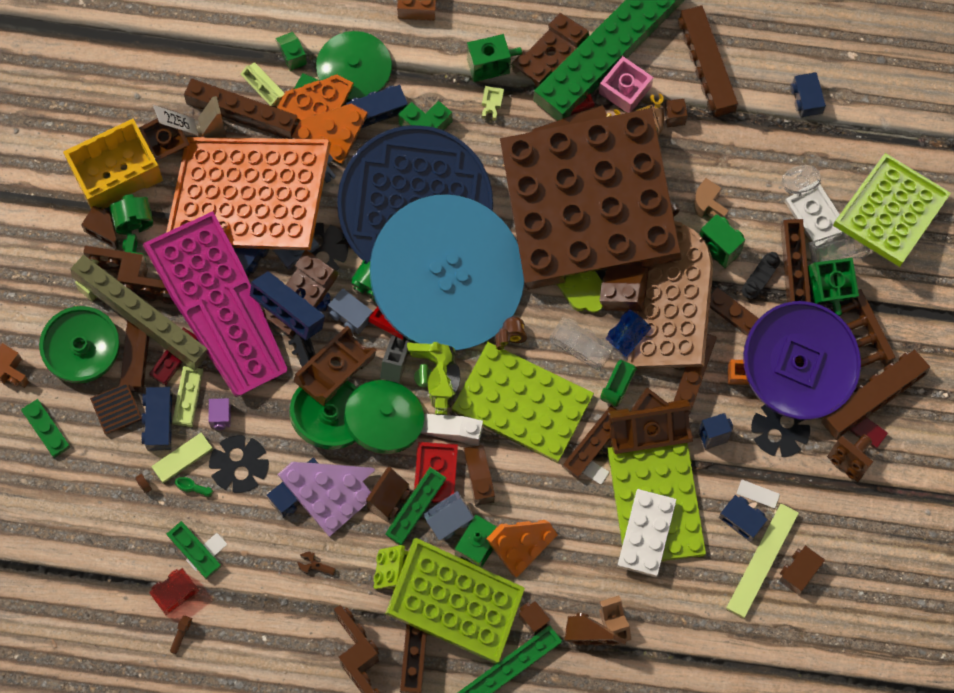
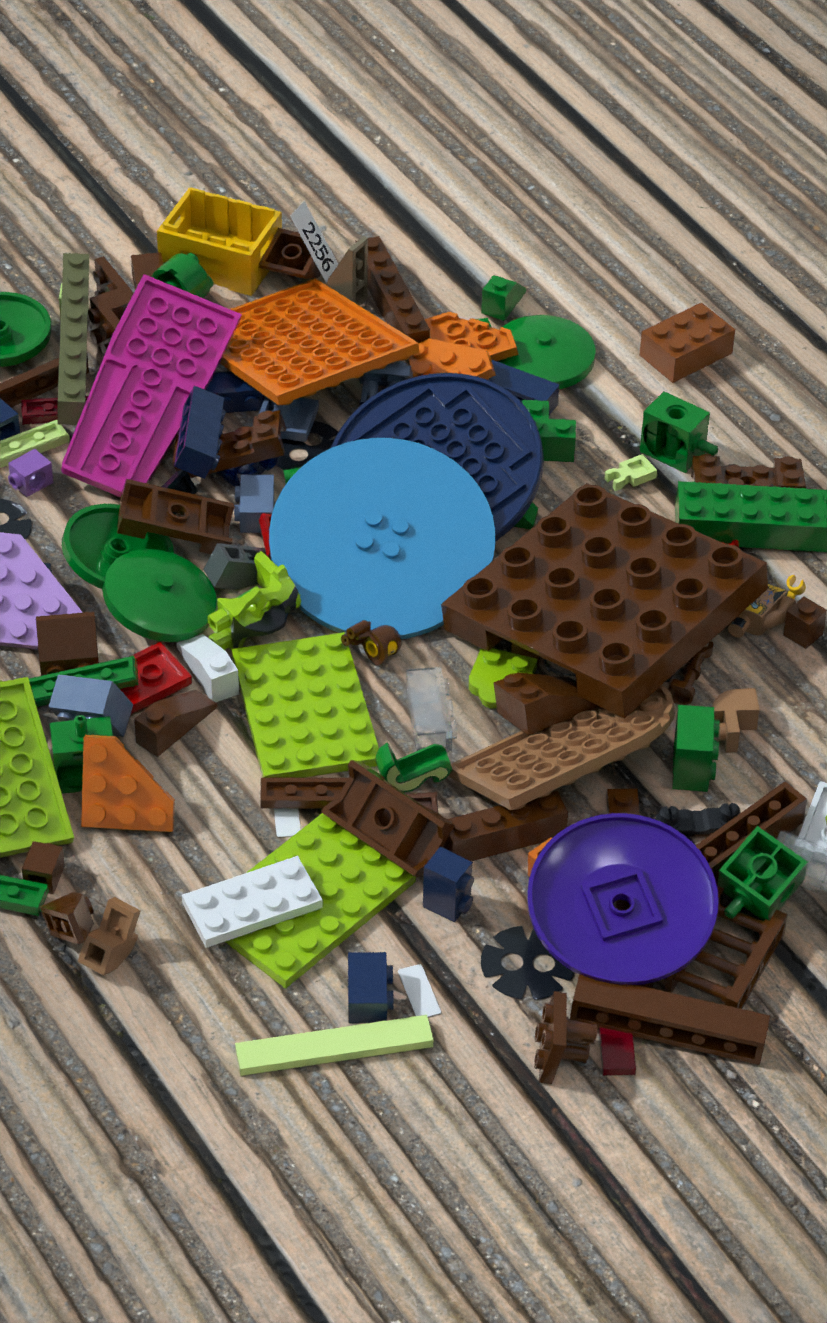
camera: 50 degrees right, 25 degrees down
yellowish green piece [240,62,284,106] -> none
bright pink brick [599,56,653,113] -> none
clear blue bracket [605,309,651,357] -> none
reddish brown brick [779,545,825,596] -> none

